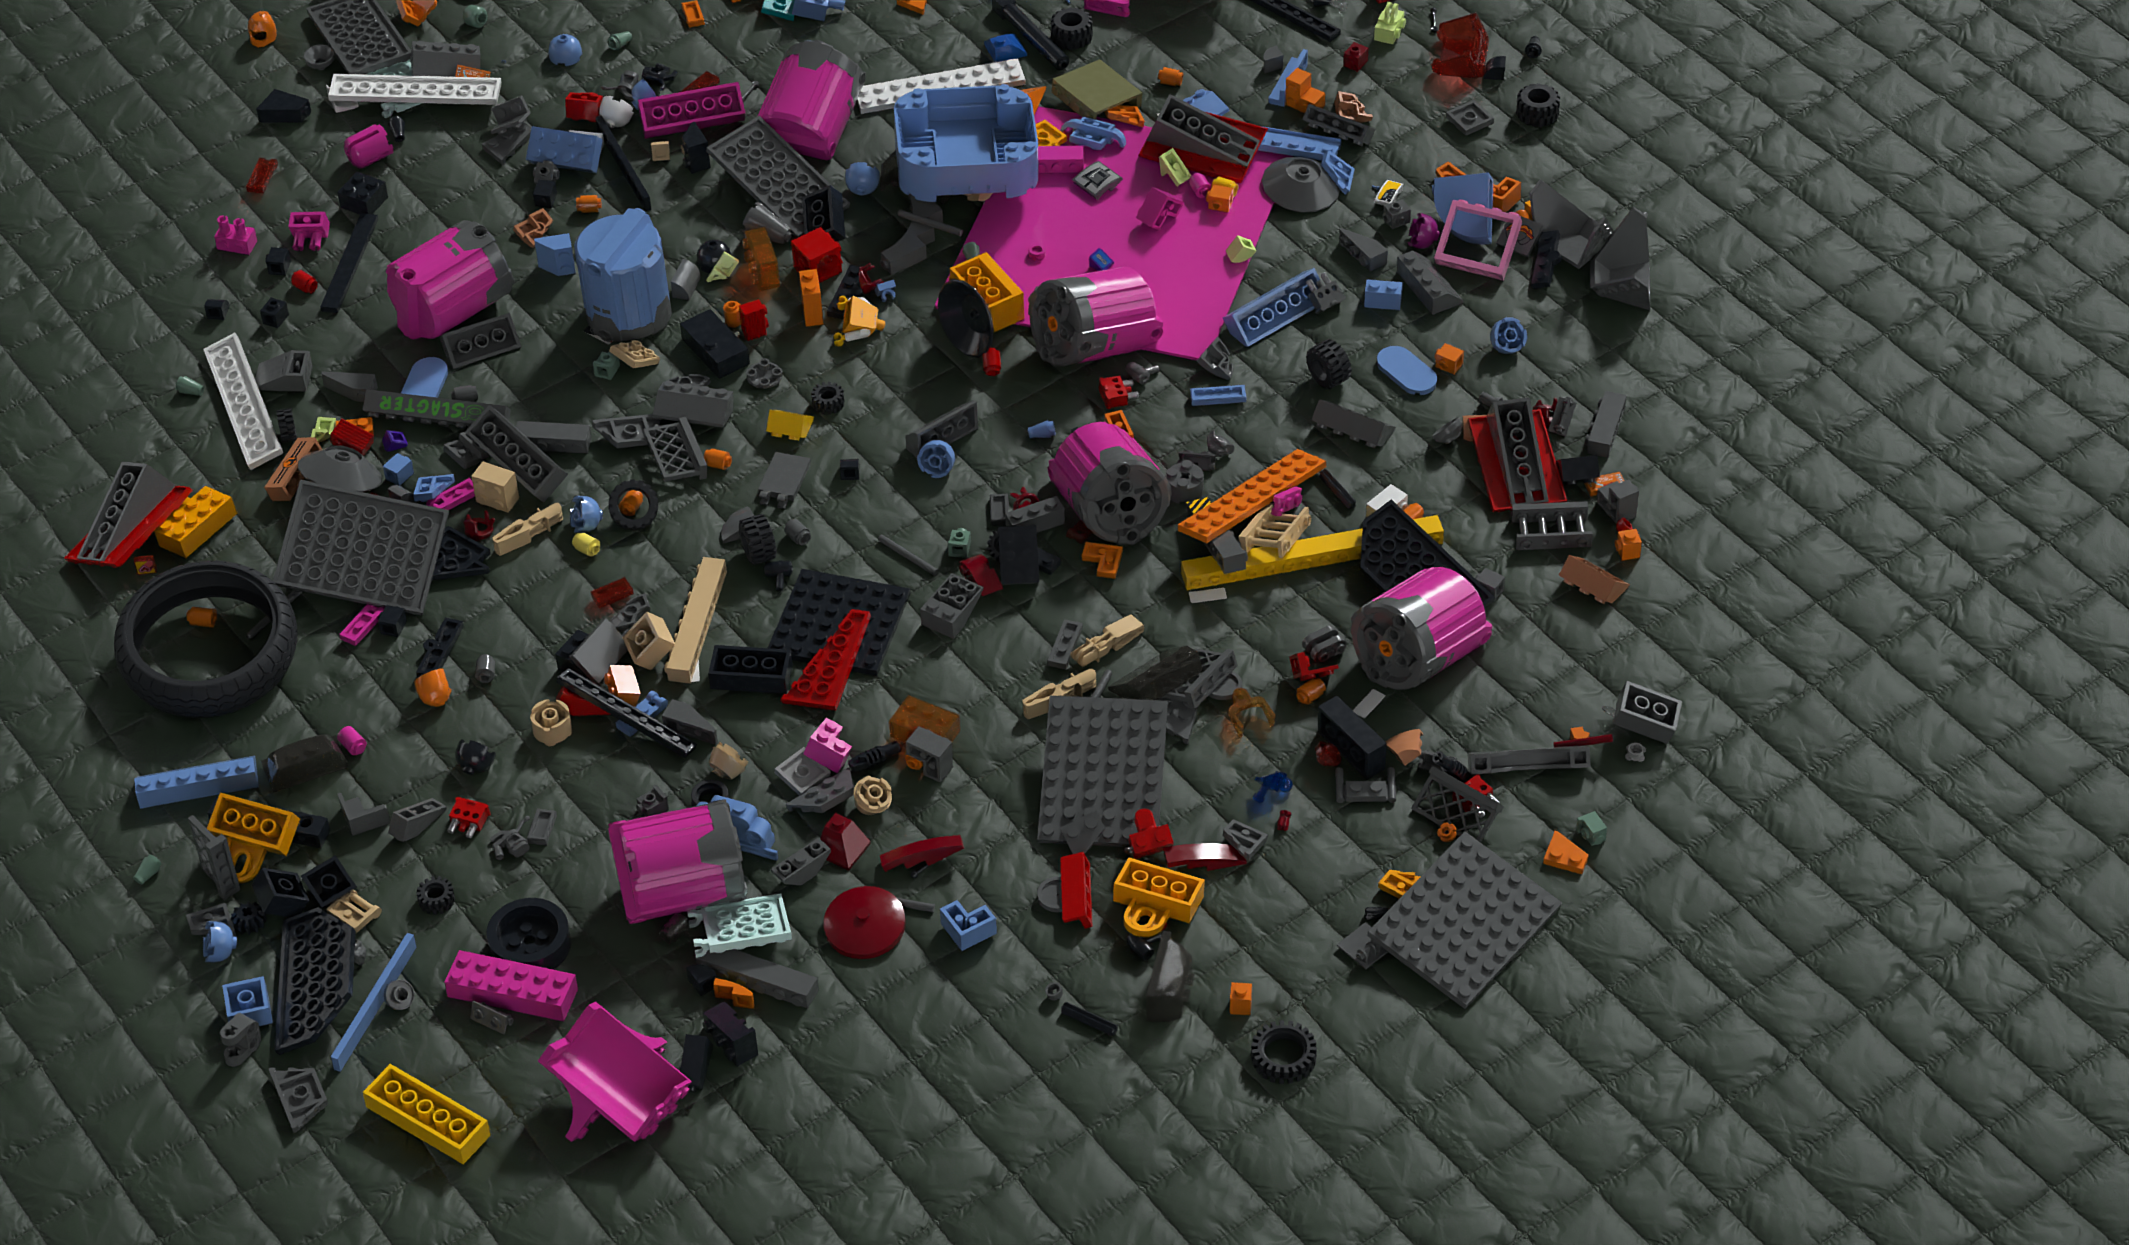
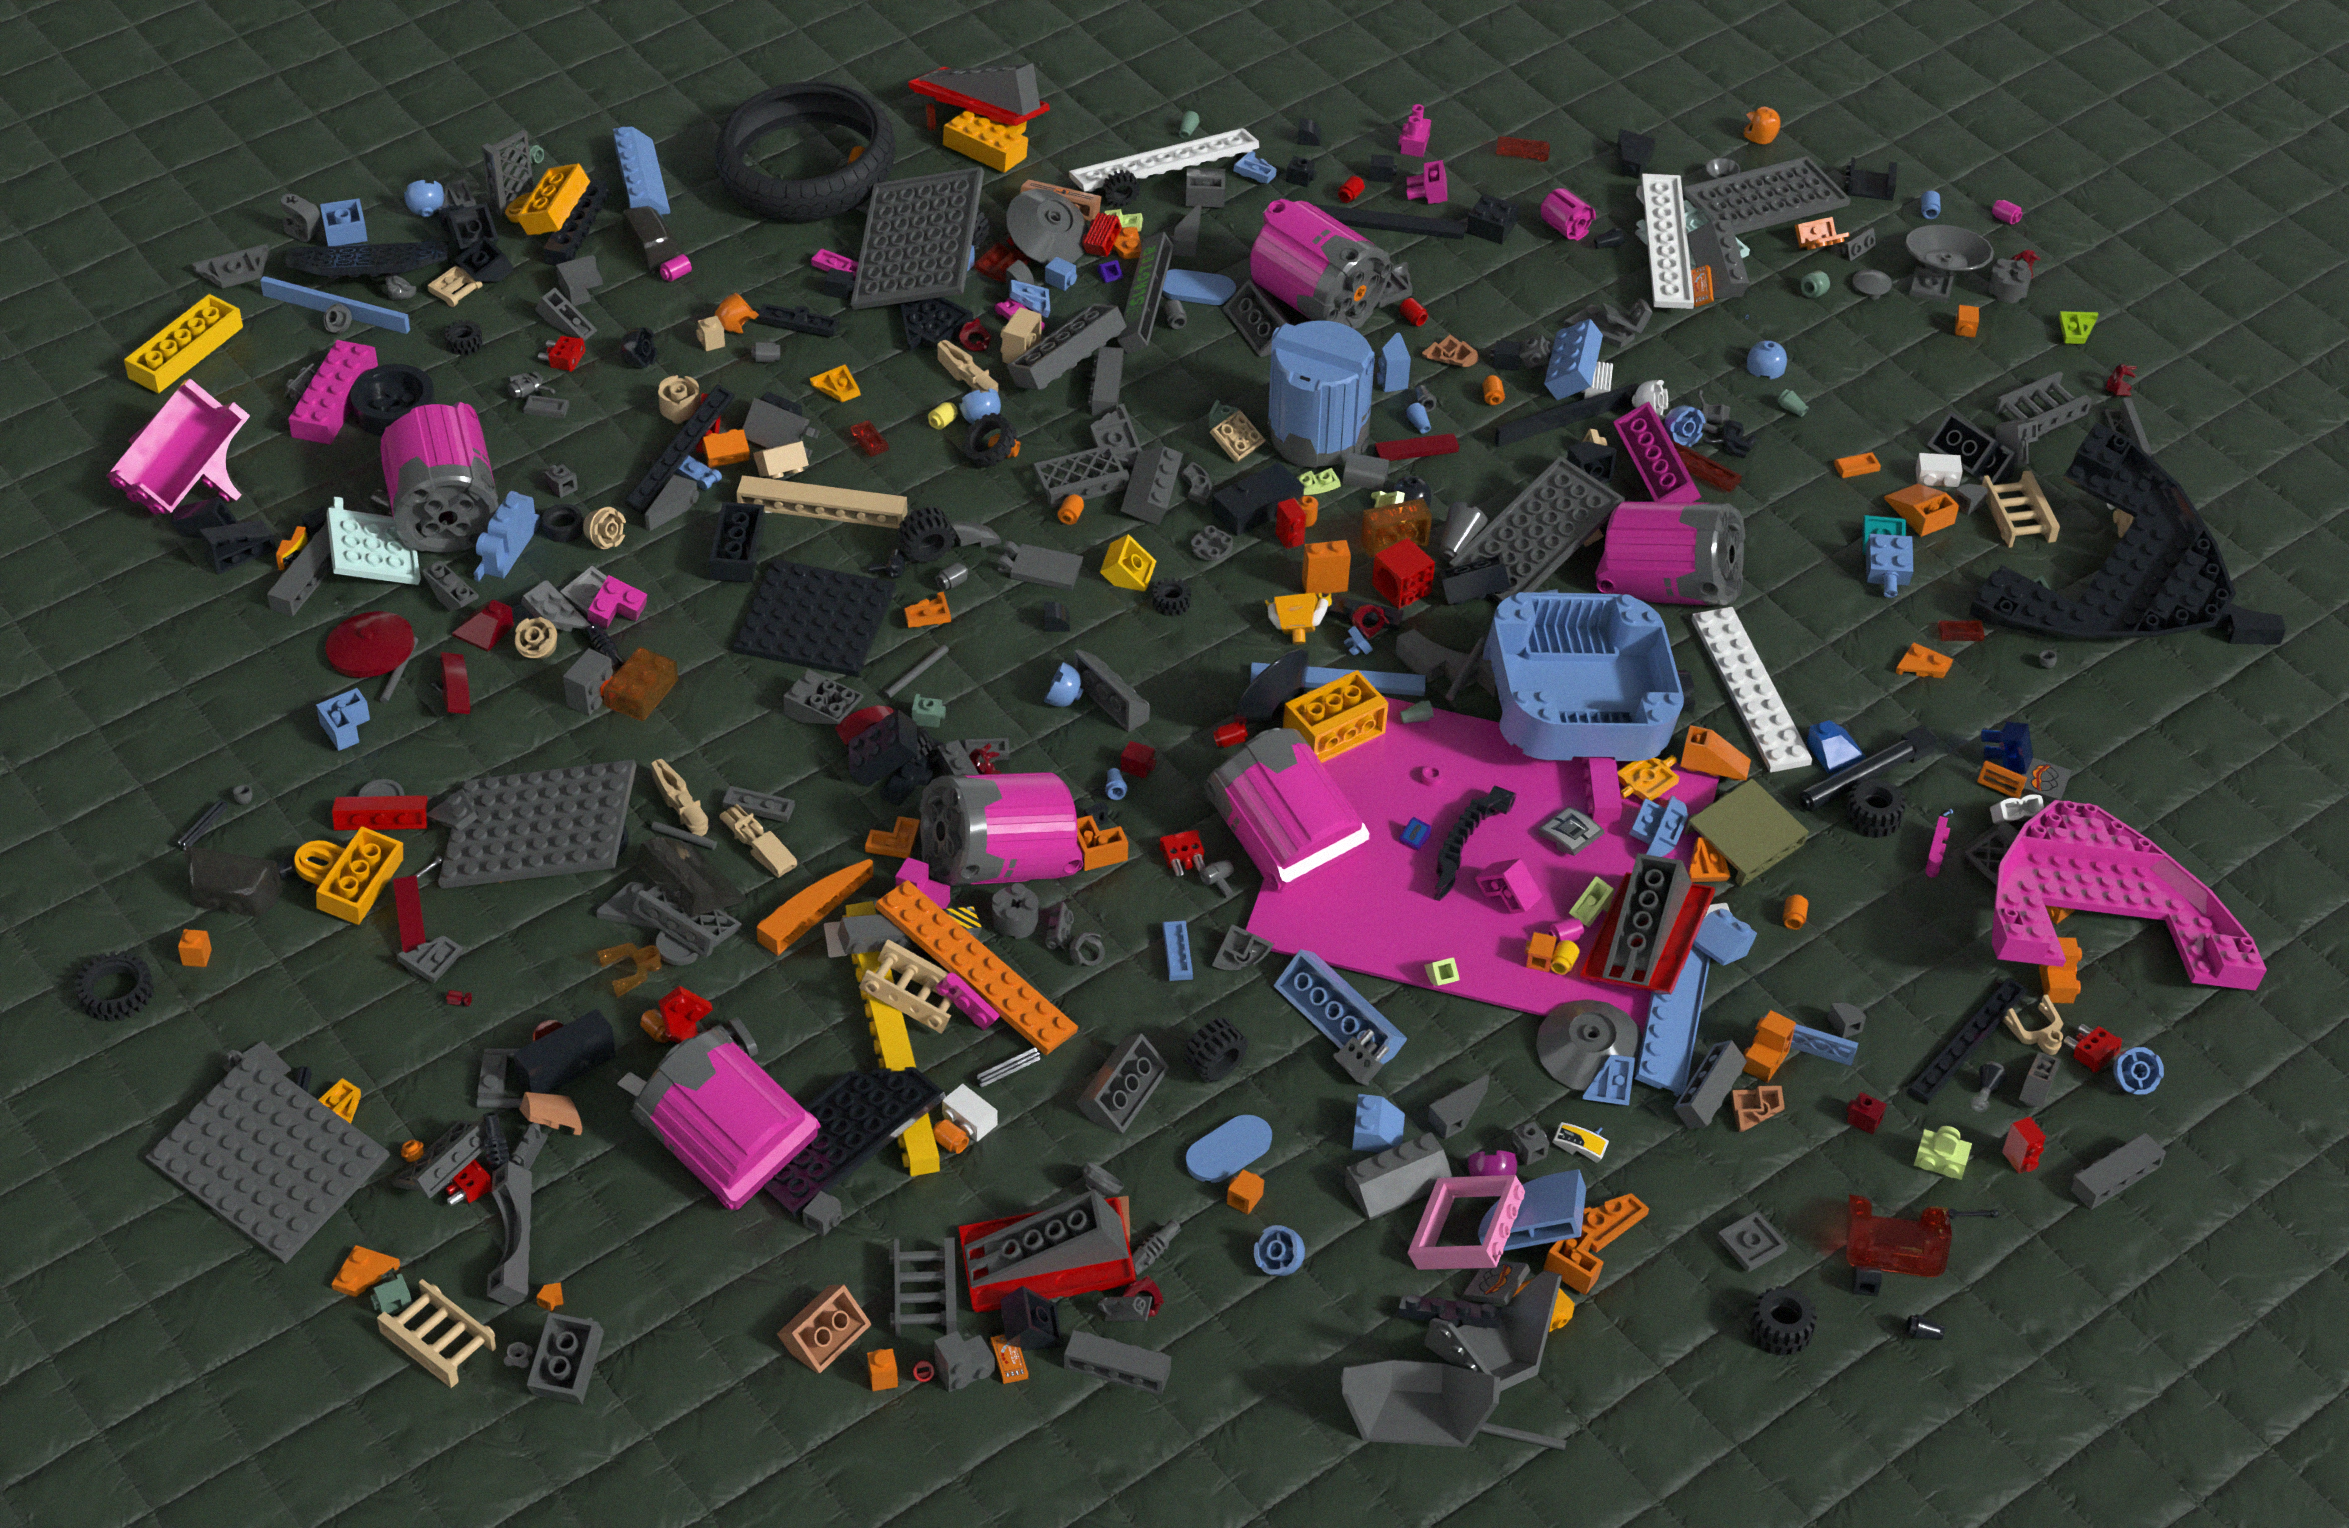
camera: 85 degrees right, 0 degrees up
red brick [565,92,603,122] -> none
dark grey tile [616,593,650,632] -> none
red wing [781,609,871,711] -> none
red brick [1128,808,1174,859] -> none
clear blue piece [1253,771,1293,803] -> none
dark red bar [1553,734,1613,747] -> none
none -> tan fence [377,1279,496,1388]
none -> tan brick [696,316,725,351]
none -> orange slope [757,859,873,956]
none -> light orange wing [809,364,861,402]
none -> dark pink brick [896,857,950,909]
none -> orange wing [905,592,951,628]
none -> dark red brick [1121,741,1157,779]
none -> medium blue wing [1234,151,1277,183]
none -> medium blue tile [1250,662,1425,696]
none -> yellowish green slope [1296,468,1341,495]
none -> black piece [1434,786,1516,901]

